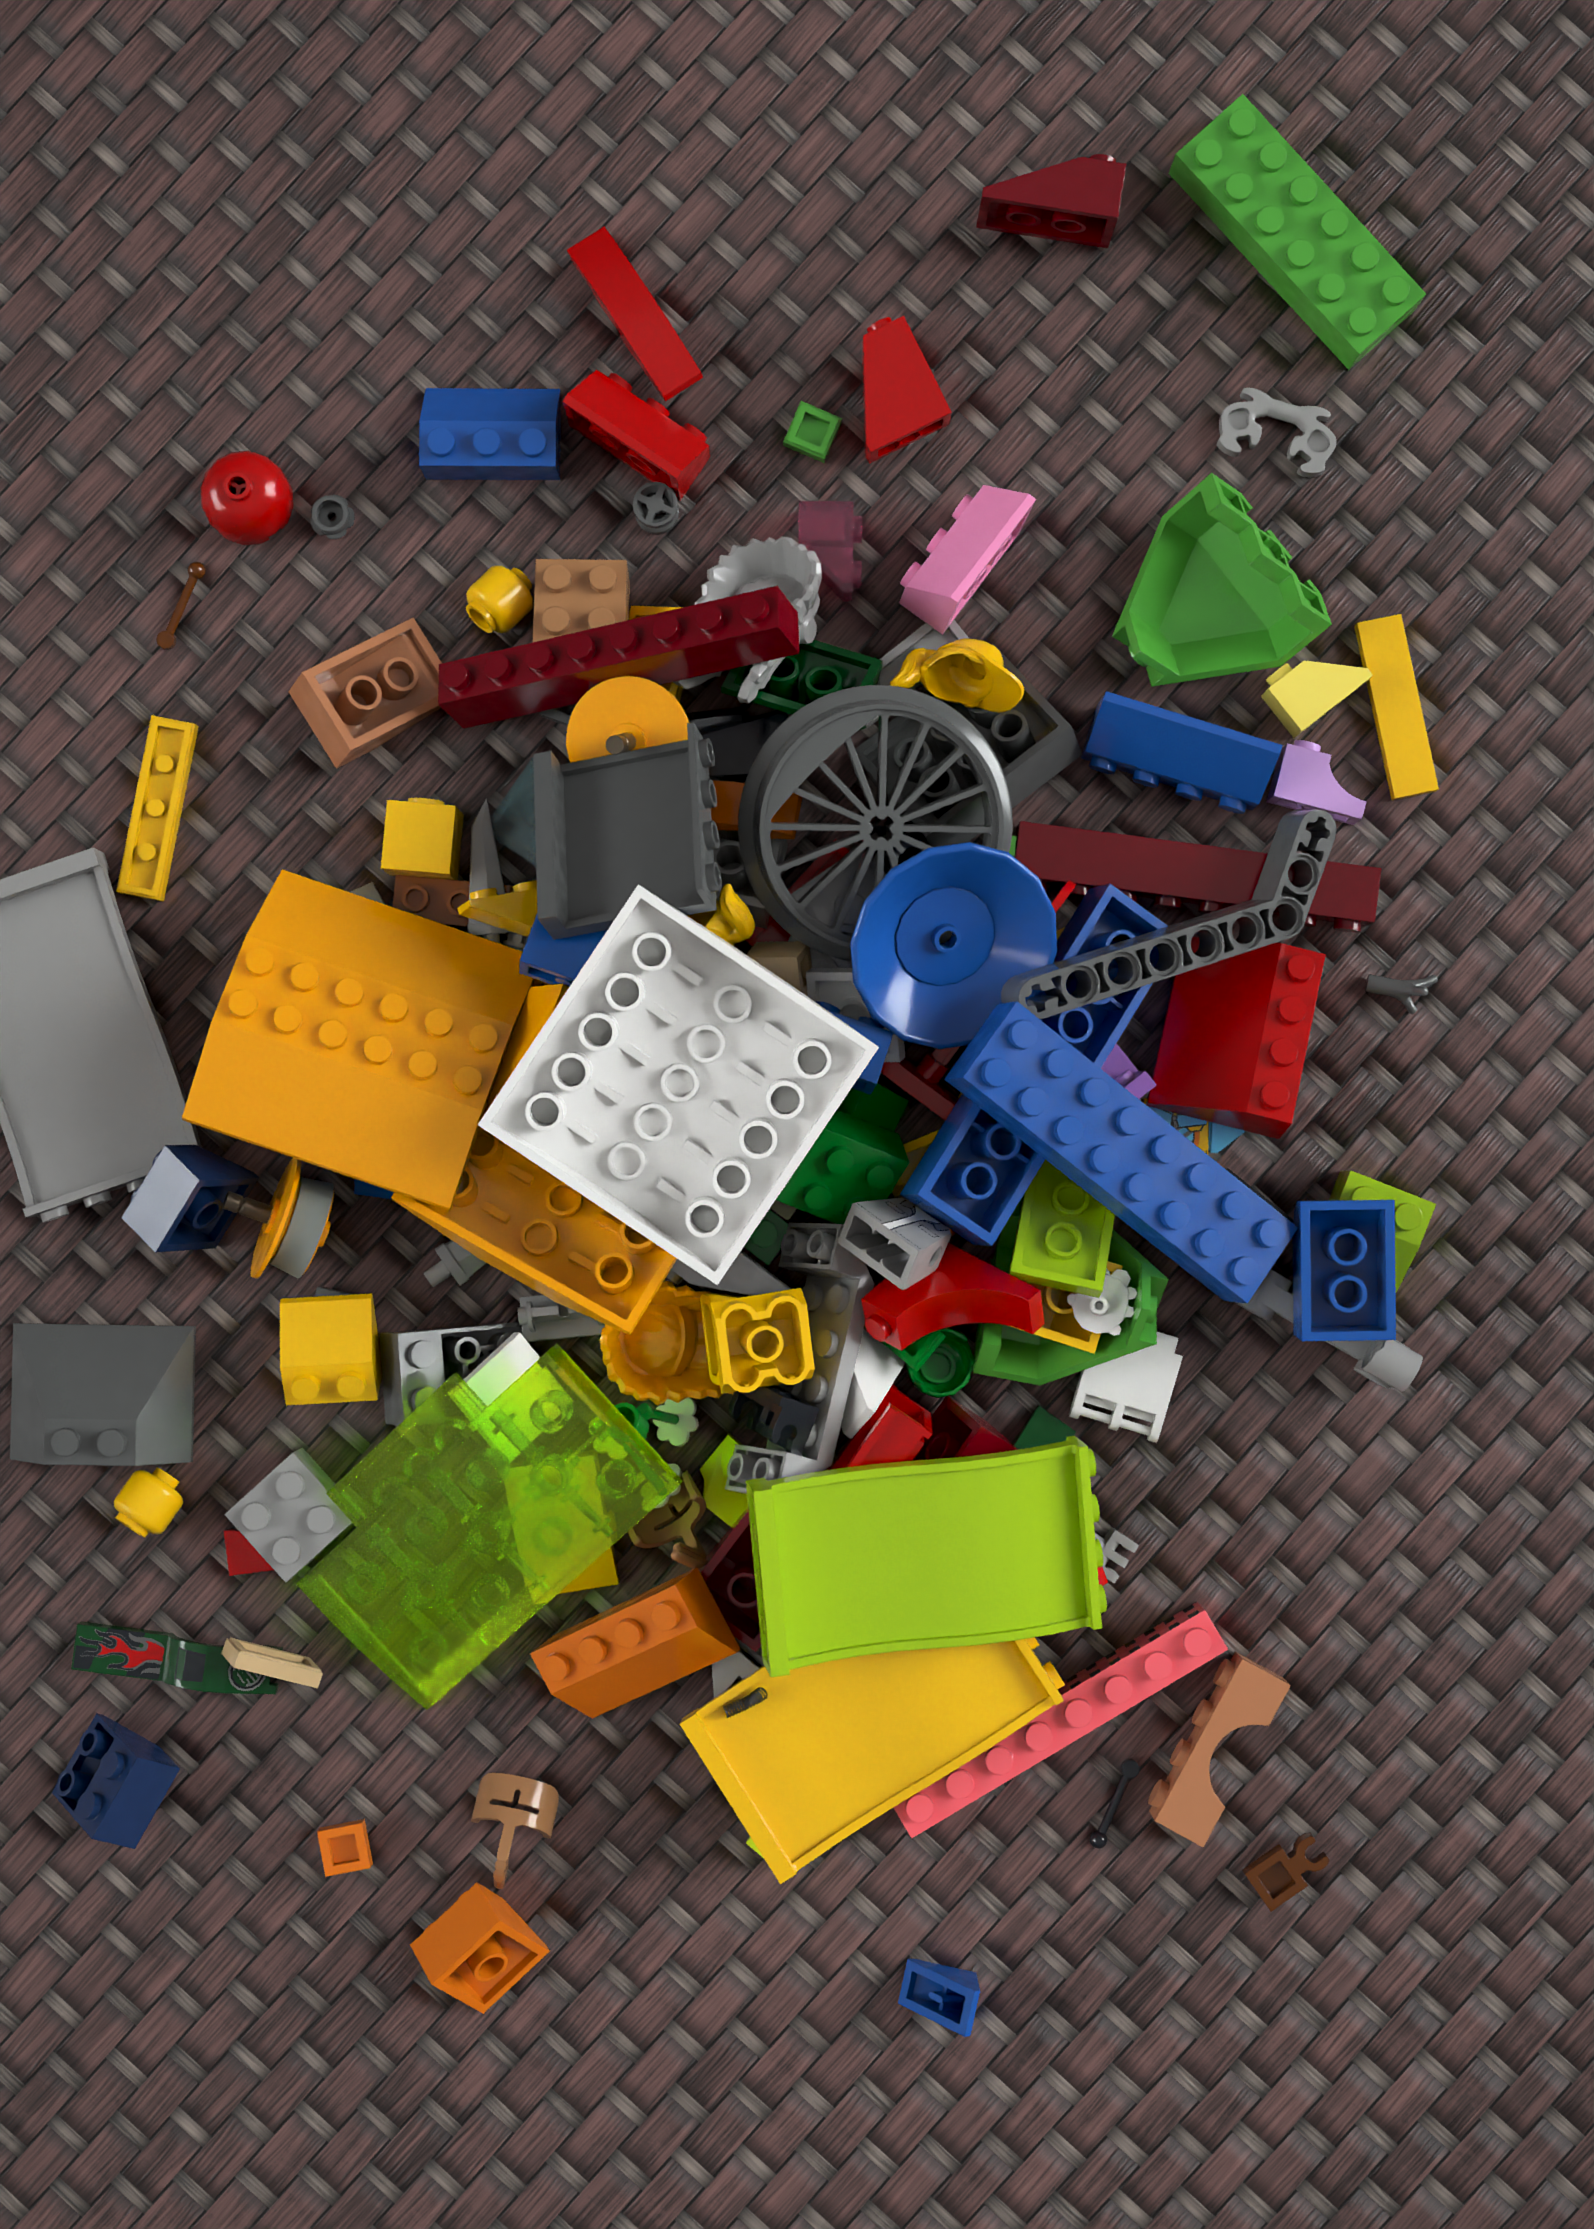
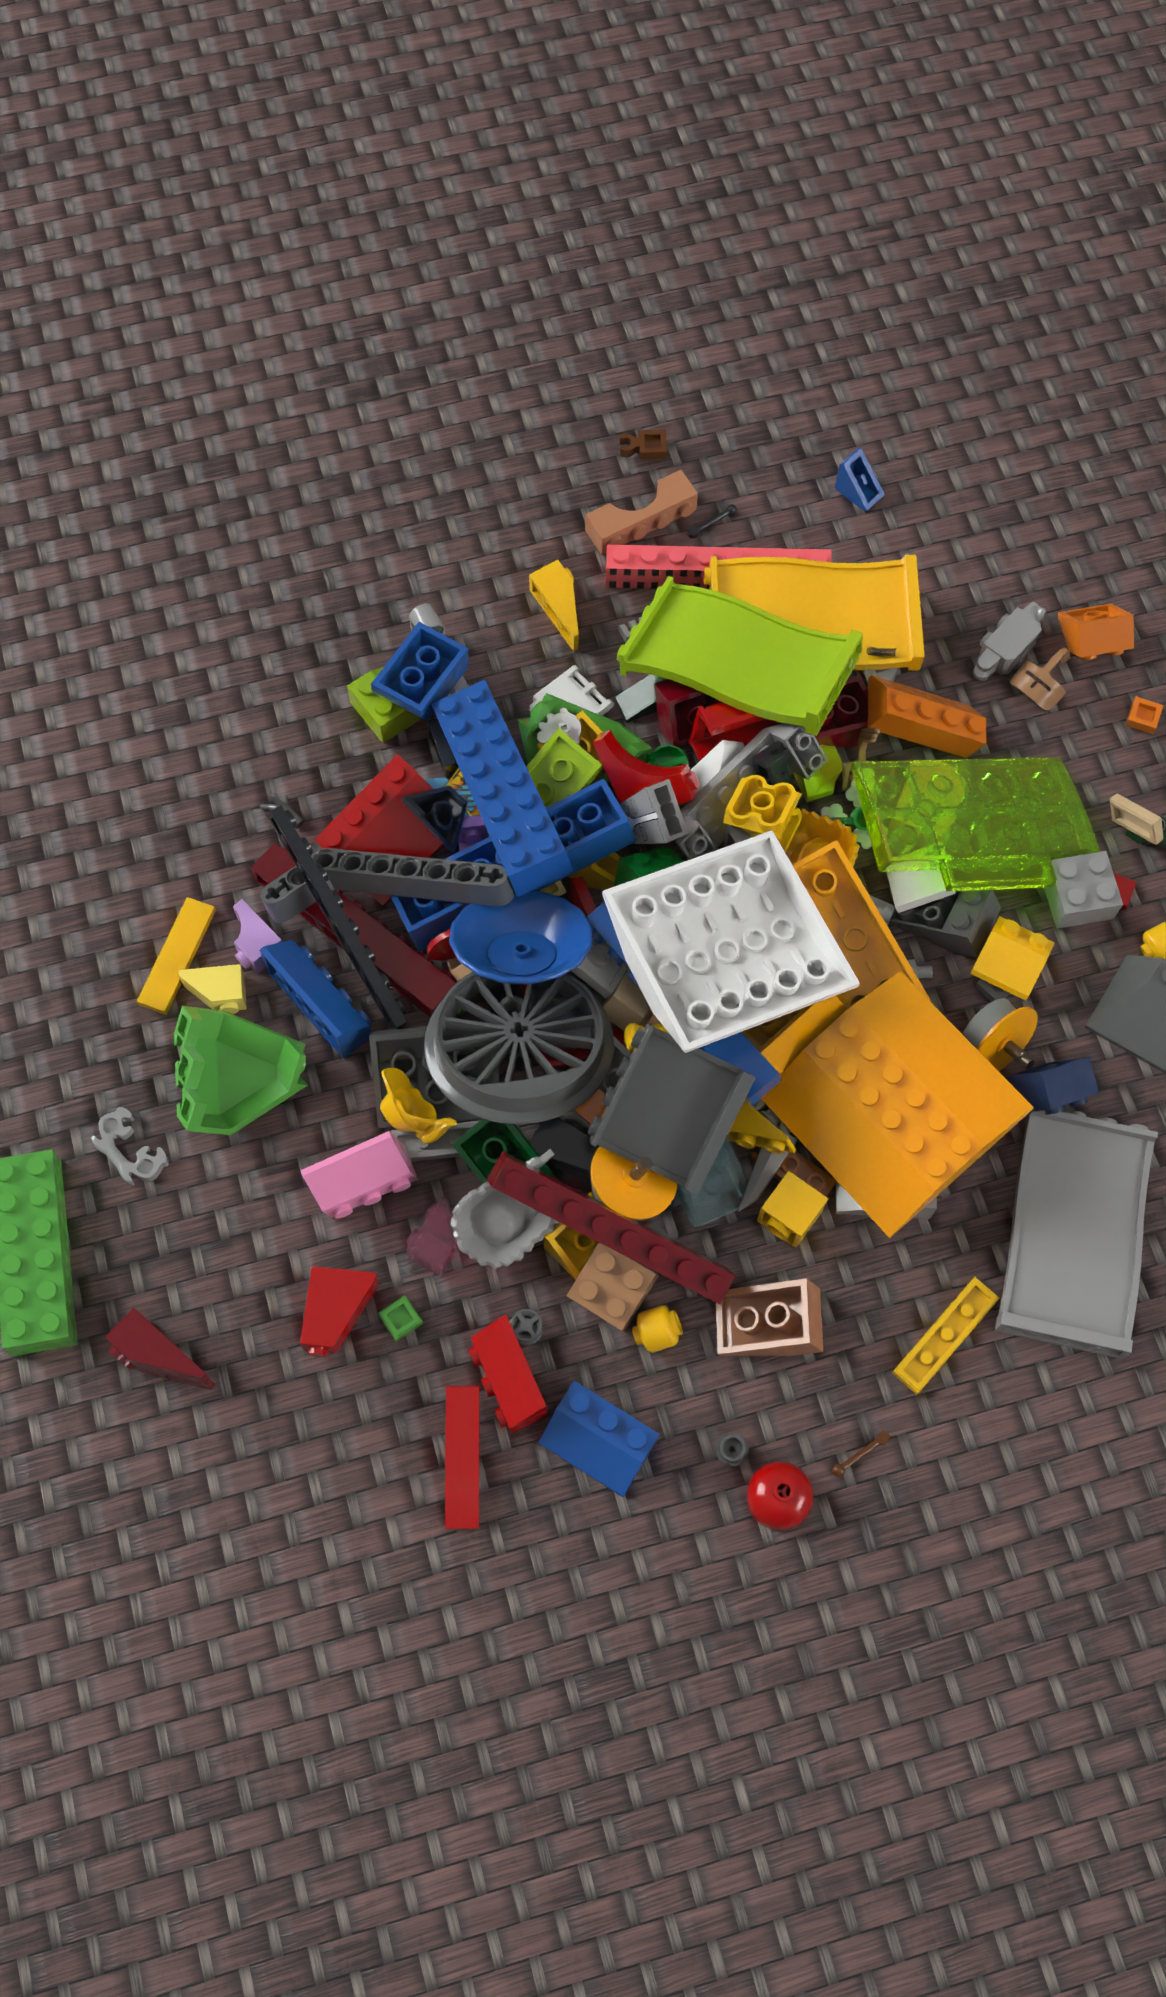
camera: 150 degrees left, 20 degrees down
none -> black plate [266,805,407,1029]
none -> black slope [401,786,468,854]
none -> yellow slope [529,560,579,652]
none -> light grey hinge [972,602,1046,681]

